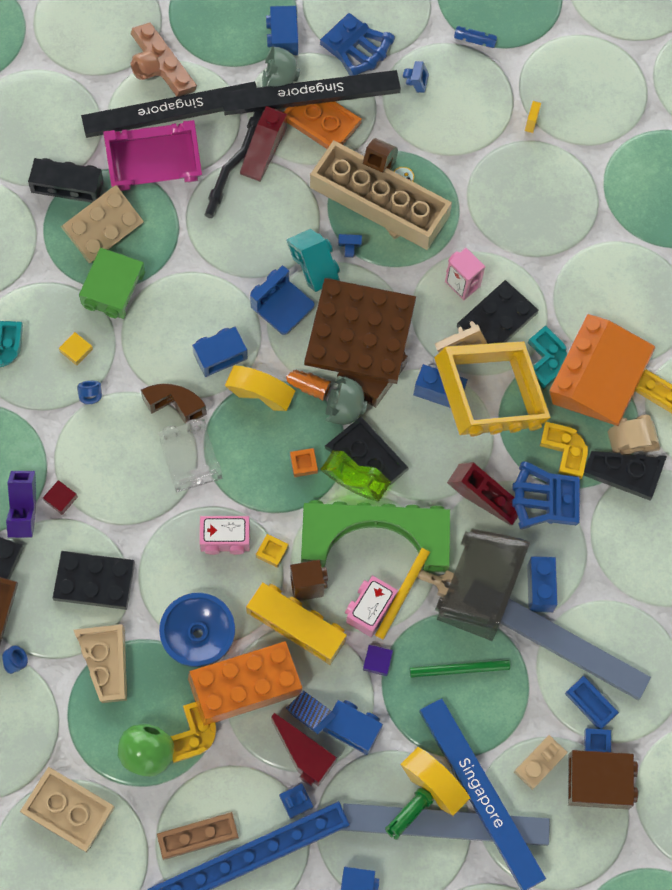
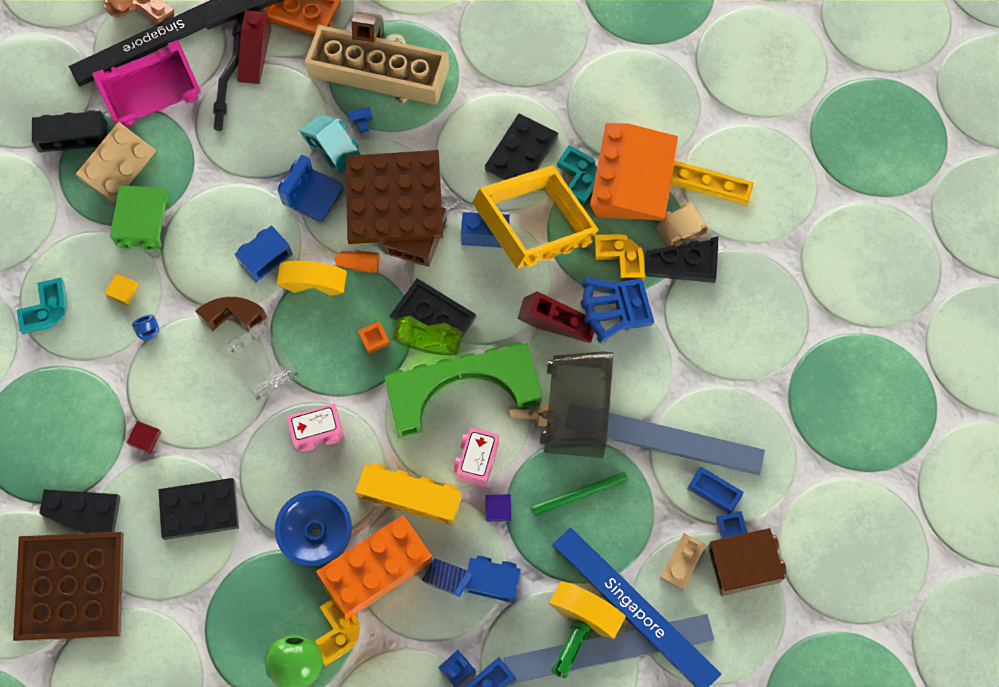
camera: 10 degrees left, 0 degrees up
blue tile [2,646,28,674] -> none
dark purple brick [6,471,36,538] -> none
tan wing [74,624,127,703] -> none
yellow tile [256,534,289,568] -> none
dark red slope [271,713,337,787] -> none
reddish brown brick [290,560,328,601] -> none
sand green cylinder [325,376,367,425] -> none
yellow bar [375,548,430,640] -> none
tan plate [435,321,487,352] -> none
bright pink brick [445,248,485,300] -> none
blue brick [527,557,558,613] -> none

